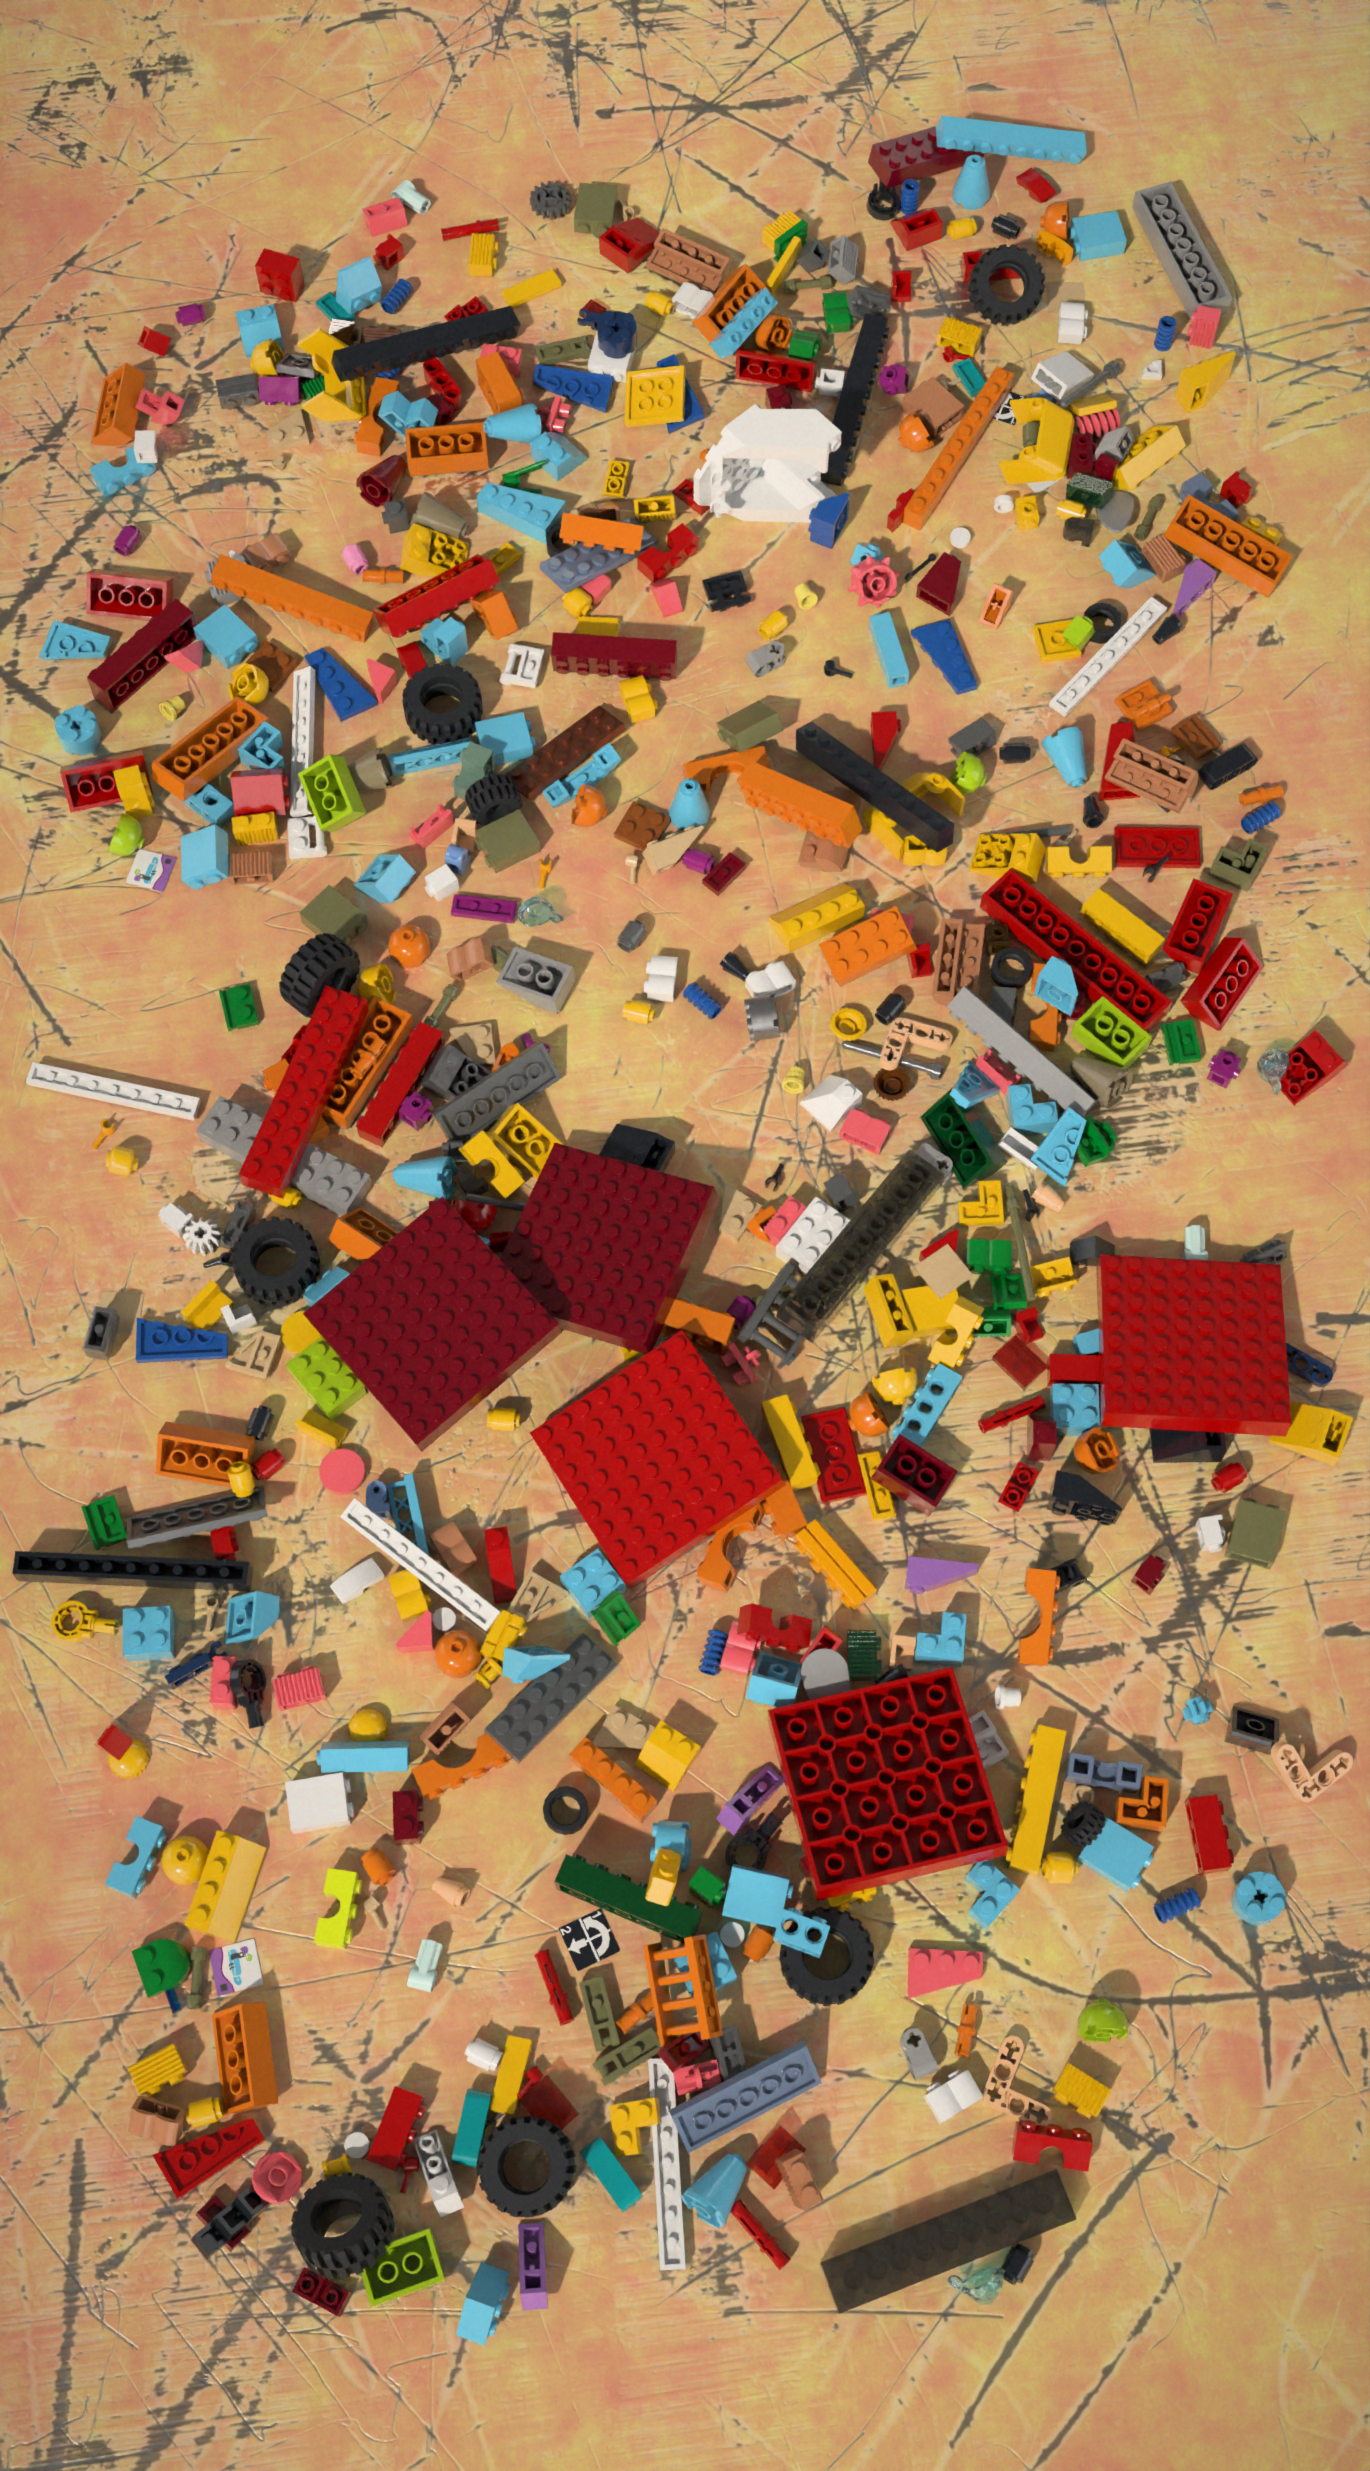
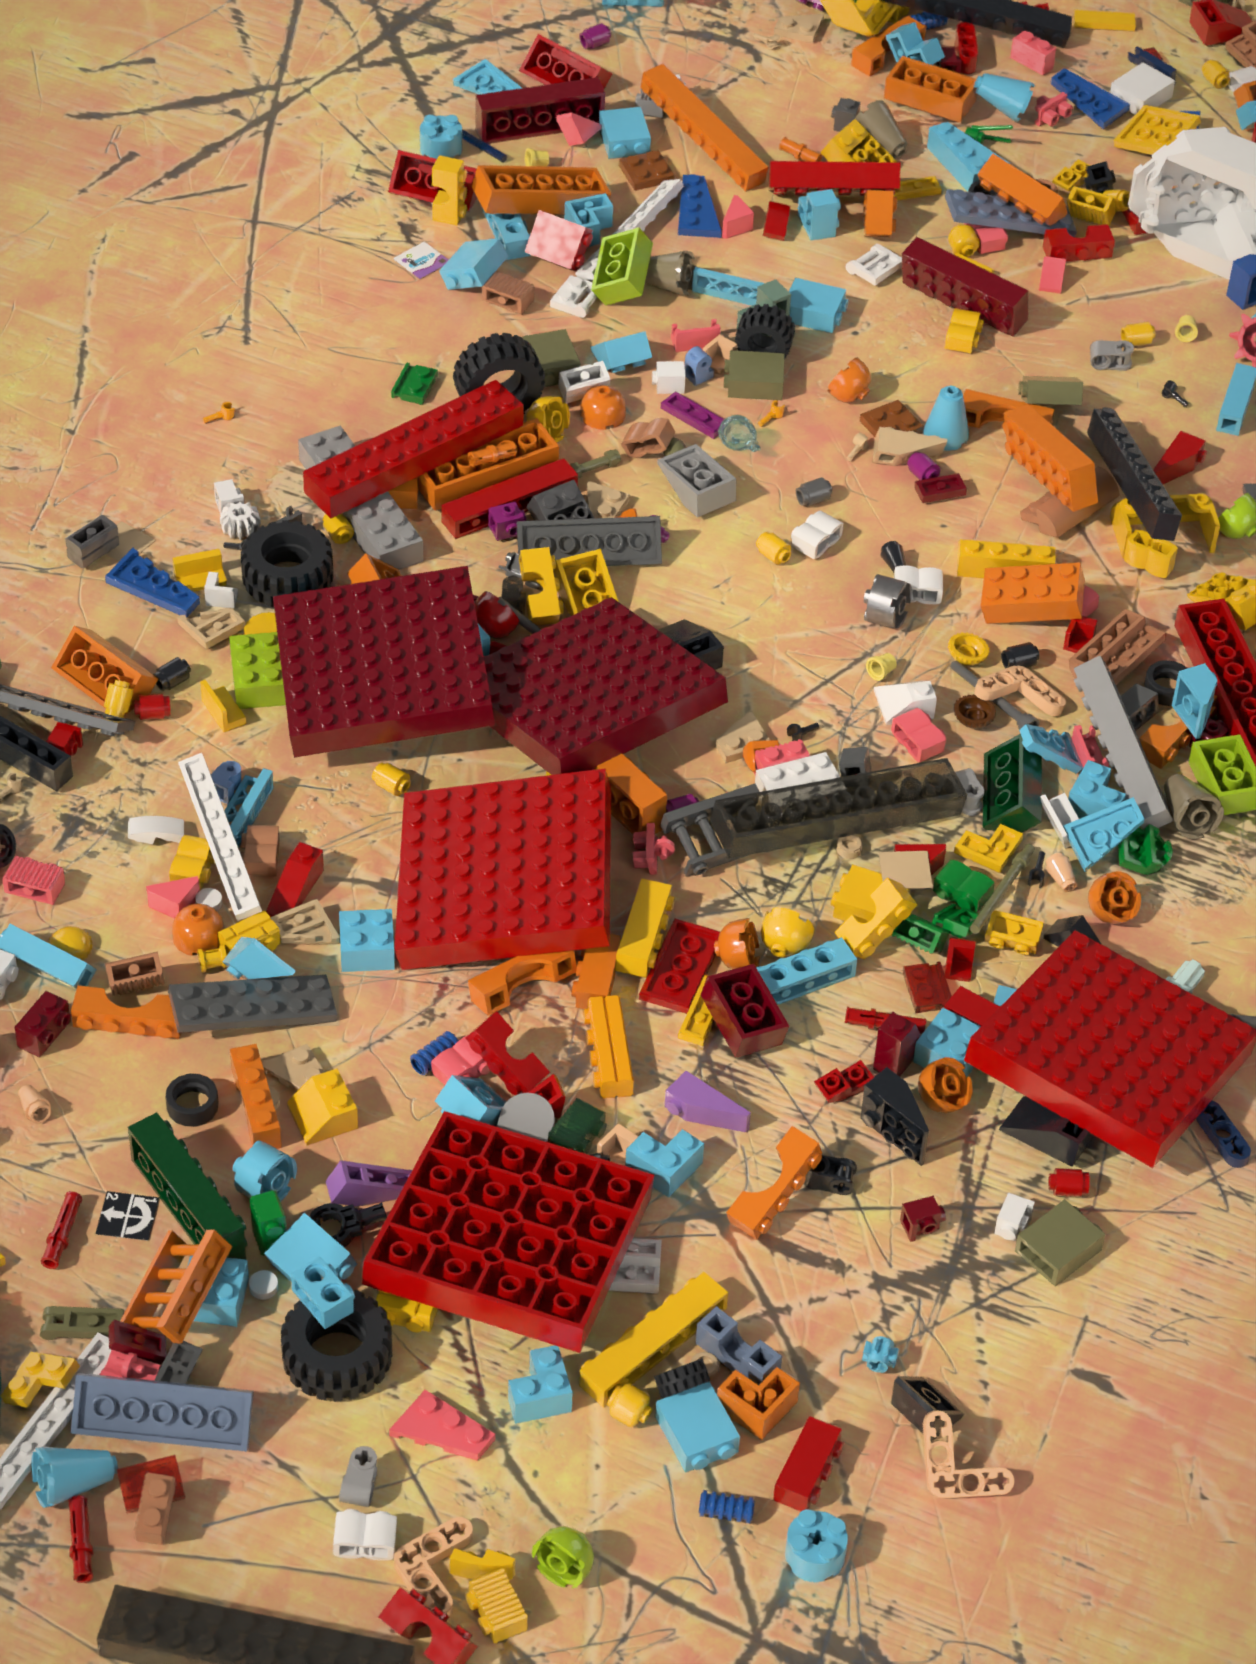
camera: 30 degrees right, 20 degrees down
white plate [26,1062,201,1121] -> none
yellow head [105,1146,139,1177] -> none
lime cylinder [108,813,145,856] -> none
medium azure slope [224,1591,280,1645] -> none
yellow cylinder [228,663,269,706] -> none
yellow brick [232,812,279,846] -> none
nougat brick [243,533,291,573] -> none
coral tile [319,1449,365,1495] -> none
bright pink brick [342,544,369,575] -> none
dark red cone [356,455,407,508] -> none
medium azure cone [393,1156,457,1199] -> none
black tyre [402,663,483,745] -> none
orange brick [476,351,524,415] -> none
copper plate [505,706,626,800] -> none
medium azure slope [530,432,587,482] -> none
olive plate [535,336,591,366] -> none
medium azure slope [542,743,621,808] -> none
olive plate [579,1976,620,2052] -> none
green plate [590,1589,641,1646] -> none
dark blue brick [597,311,637,359] -> none
orange pin [615,1990,654,2034] -> none
yellow brick [645,1848,682,1906] -> none
blue piece [683,982,722,1019] -> none
black plate [702,570,751,612] -> none
orange brick [742,1924,774,1963] -> none
yellow brick [863,1273,914,1348] -> none
orange pin [954,2004,979,2058] -> none
dark brown brick [985,920,1010,955] -> none
white piece [995,1685,1021,1709] -> none
yellow slope [1268,1402,1353,1467] -> none
none -> yellow slope [450,1548,515,1580]
none -> bar [462,129,507,163]
none -> white brick [558,361,610,403]
none -> black brick [1084,161,1116,194]
none -> orange cylinder [1088,871,1141,924]
none -> yellow brick [1103,189,1130,211]

